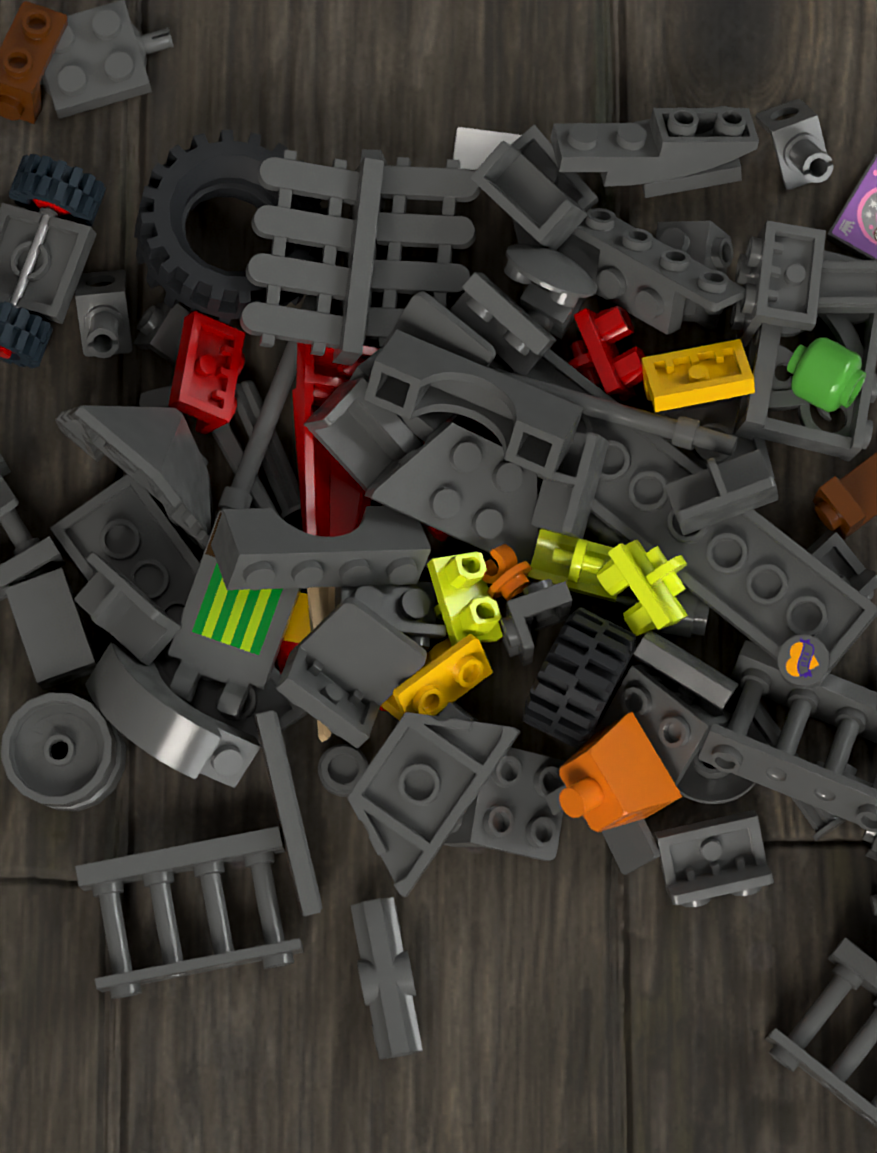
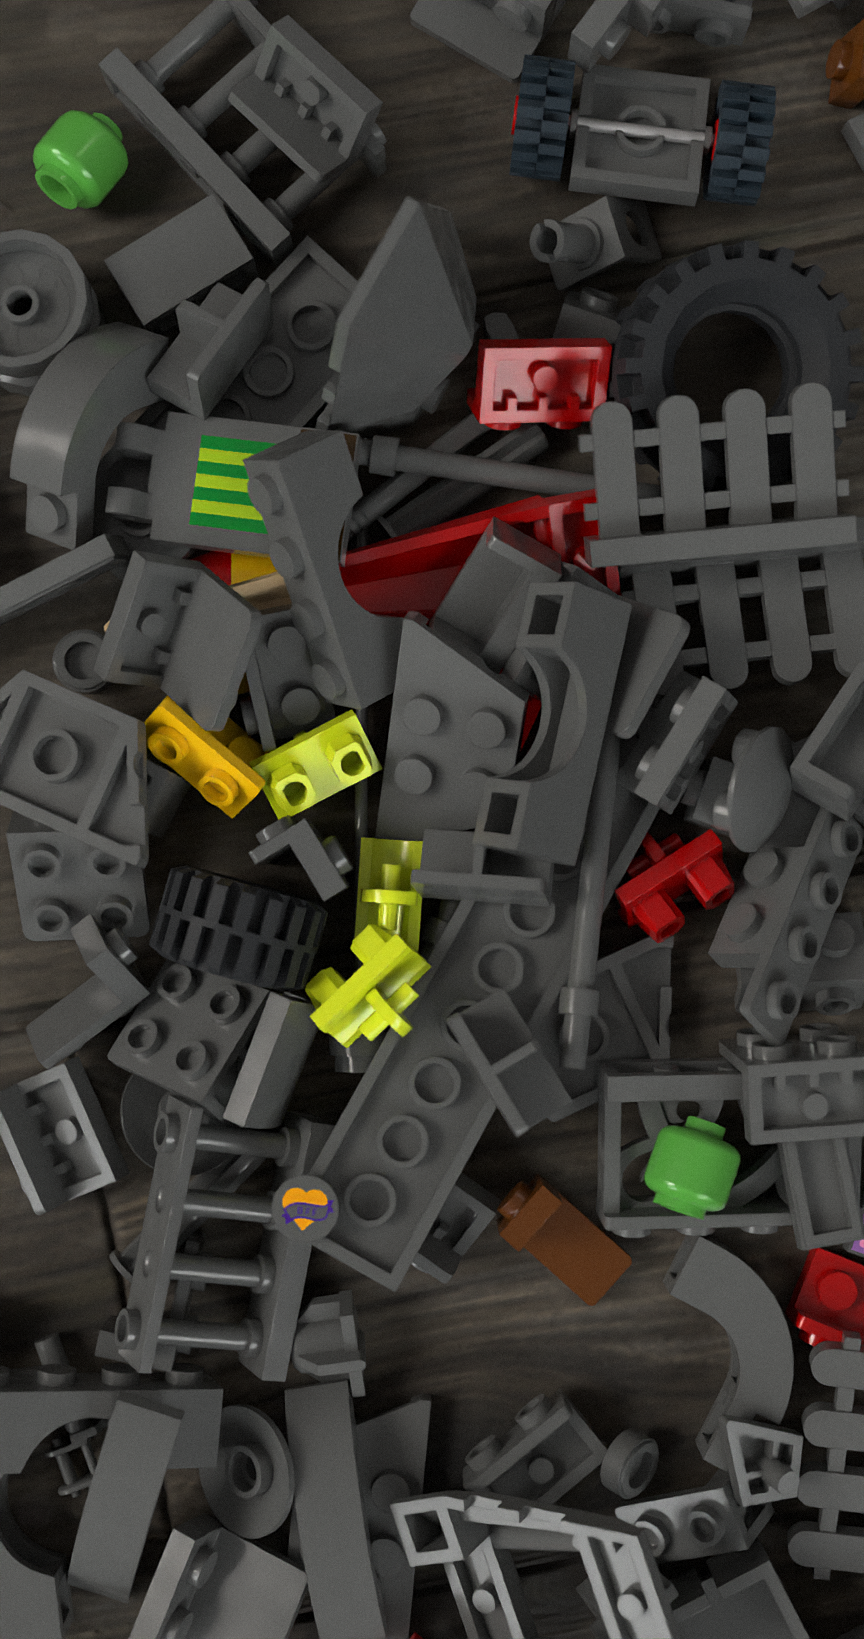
camera: 75 degrees right, 10 degrees up
orange plate [482,544,532,601] -> none
orange torso [559,712,683,832] -> none
yellow bracket [642,339,755,412] -> none

